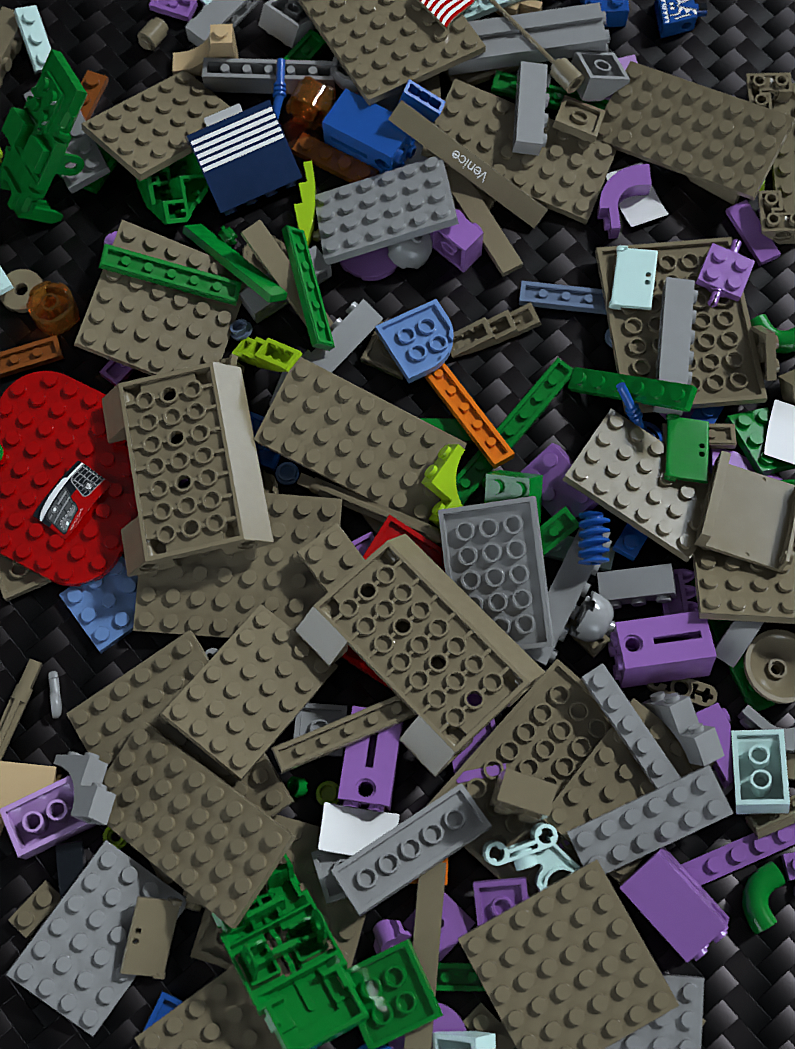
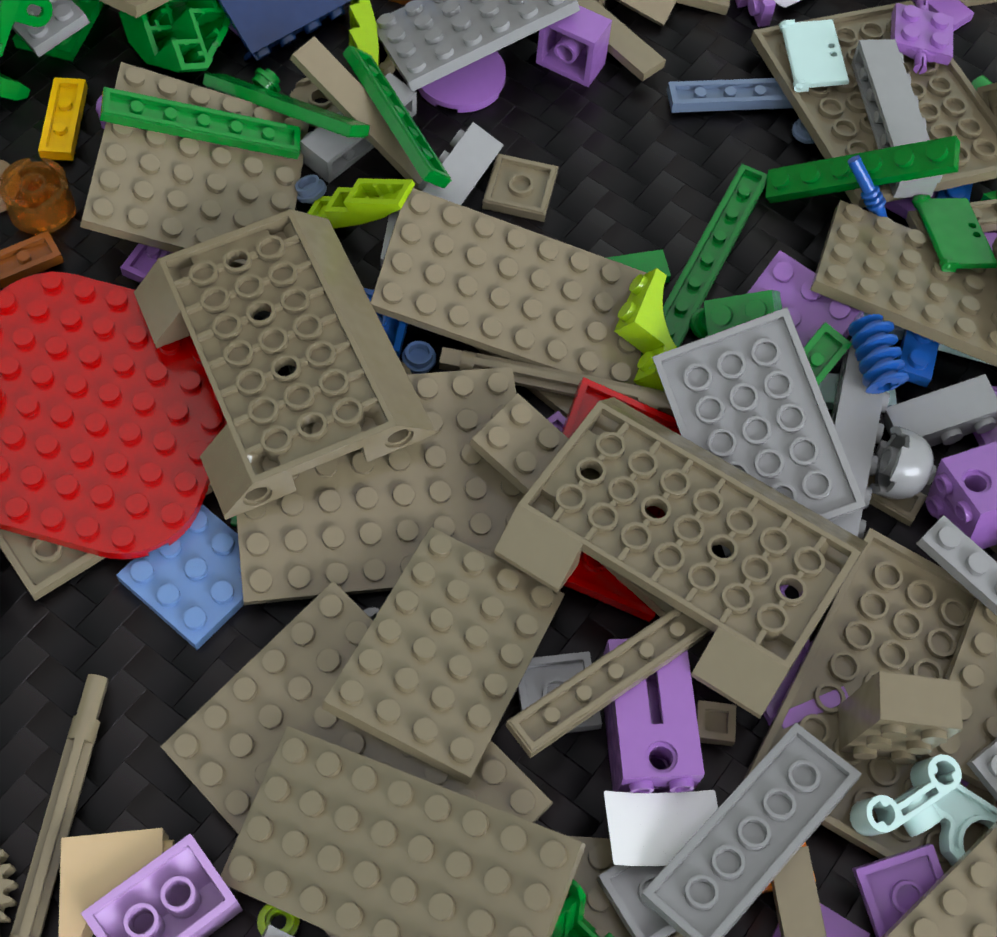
camera: 20 degrees left, 10 degrees down
sticker [33,461,111,539] -> none
light grey piece [48,671,62,718] -> none
light grey arch [53,752,116,825] -> none
green hinge [286,776,308,797] -> none
lime plate [316,781,339,806] -> none
medium blue plate [375,299,454,383] -> none
light grey cylinder [387,233,432,269] -> none
orange plate [424,363,515,469] -> none
dark tan slope [450,302,542,359] -> none
none -> yellow plate [38,78,88,161]
none -> dark tan plate [696,700,736,746]

